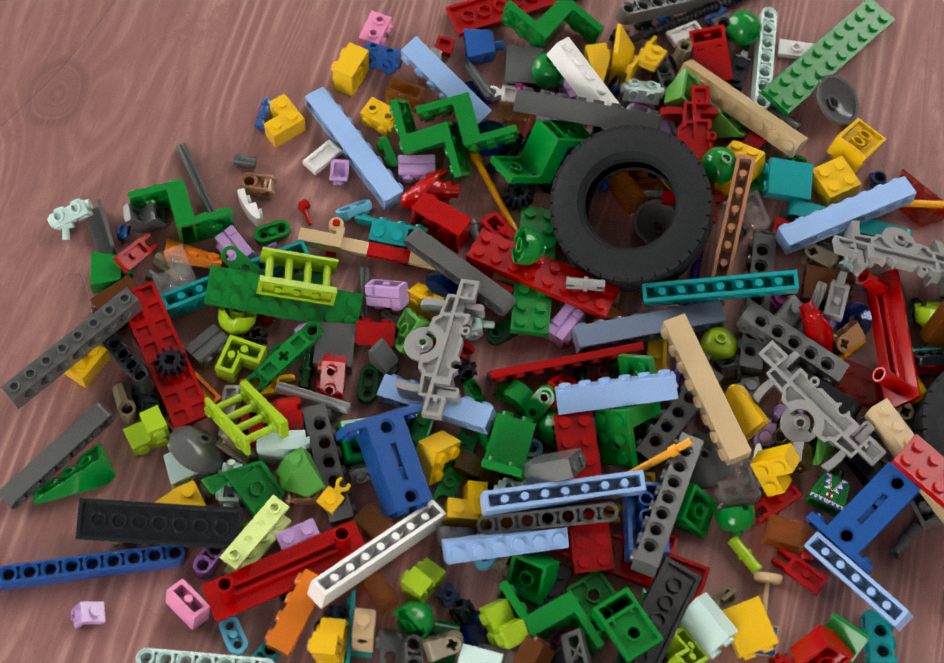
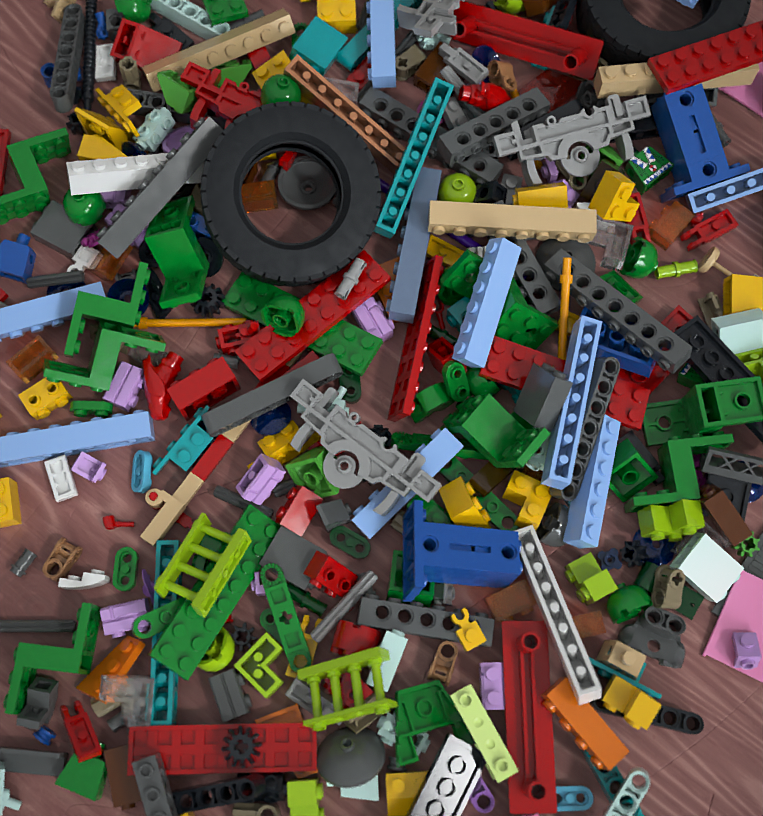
camera: 60 degrees left, 10 degrees up
bright green slope [275,447,326,497] -> none

